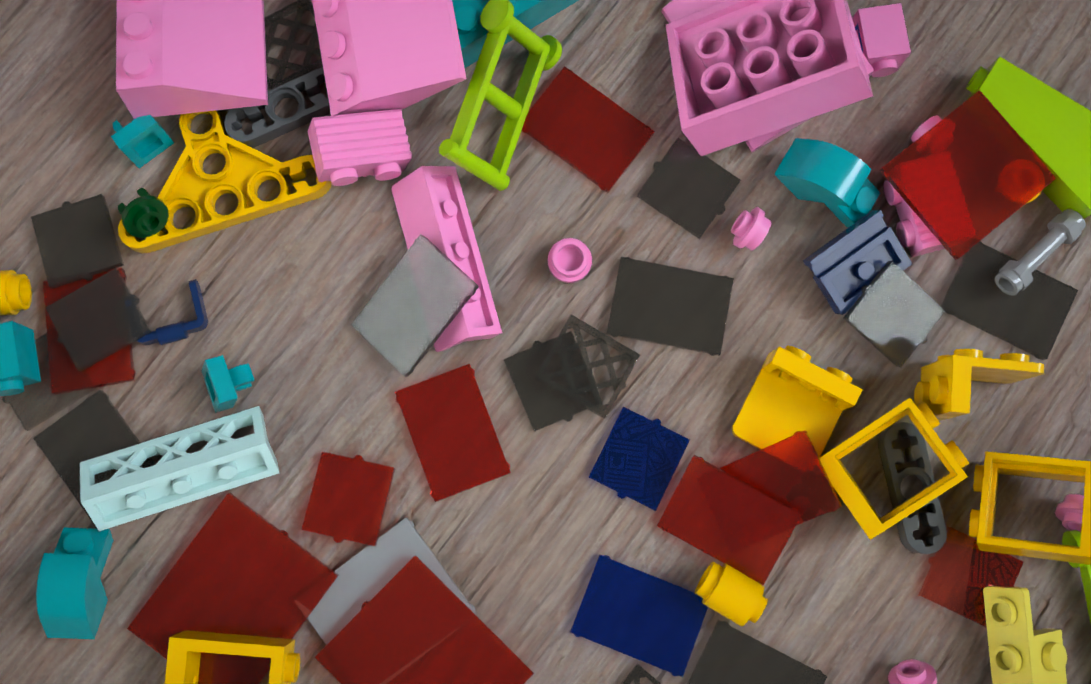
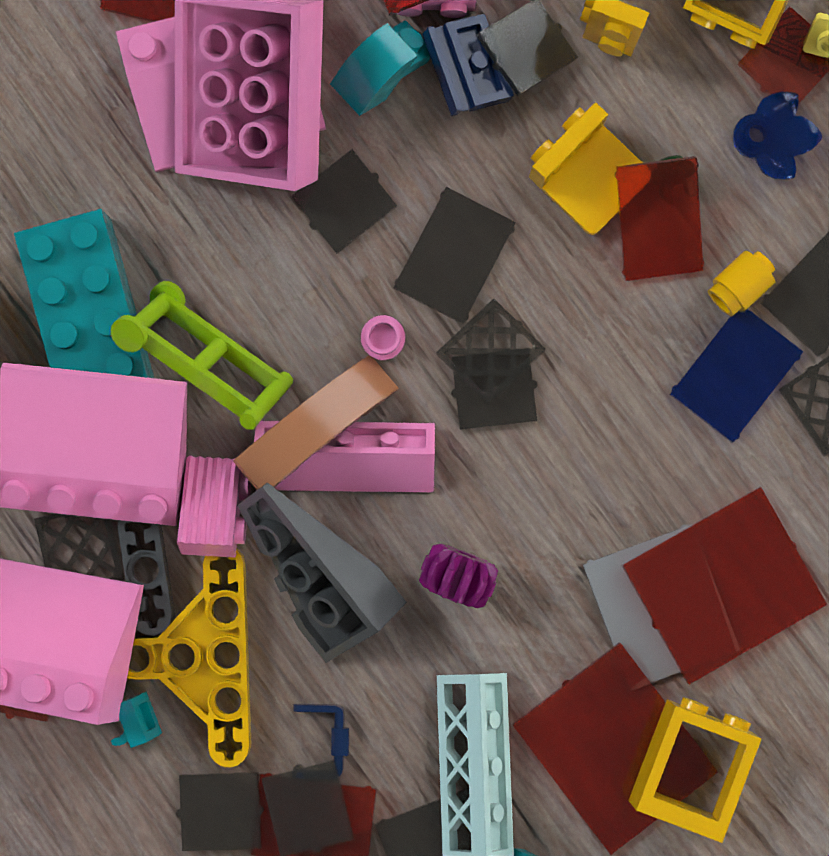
camera: 65 degrees left, 5 degrees up
dark green plate [118,188,169,238] -> none
teal tile [201,355,255,413] -> none
clear red piece [301,452,396,547] -> none
clear smoke piece [351,234,479,377] -> none
clear red piece [395,364,511,502] -> none
clear red piece [522,66,655,193] -> none
clear blue piece [588,407,690,511] -> none
clear red piece [657,455,802,585] -> none
bright pink plate [731,207,771,251] -> none
yellow window [815,398,969,540] -> none
dark grey beam [878,422,947,554] -> none
none -> nougat slope [233,356,399,490]
none -> dark grey wedge [237,482,407,663]
none -> magenta gear [419,544,498,608]
none -> clear blue plate [732,92,822,180]

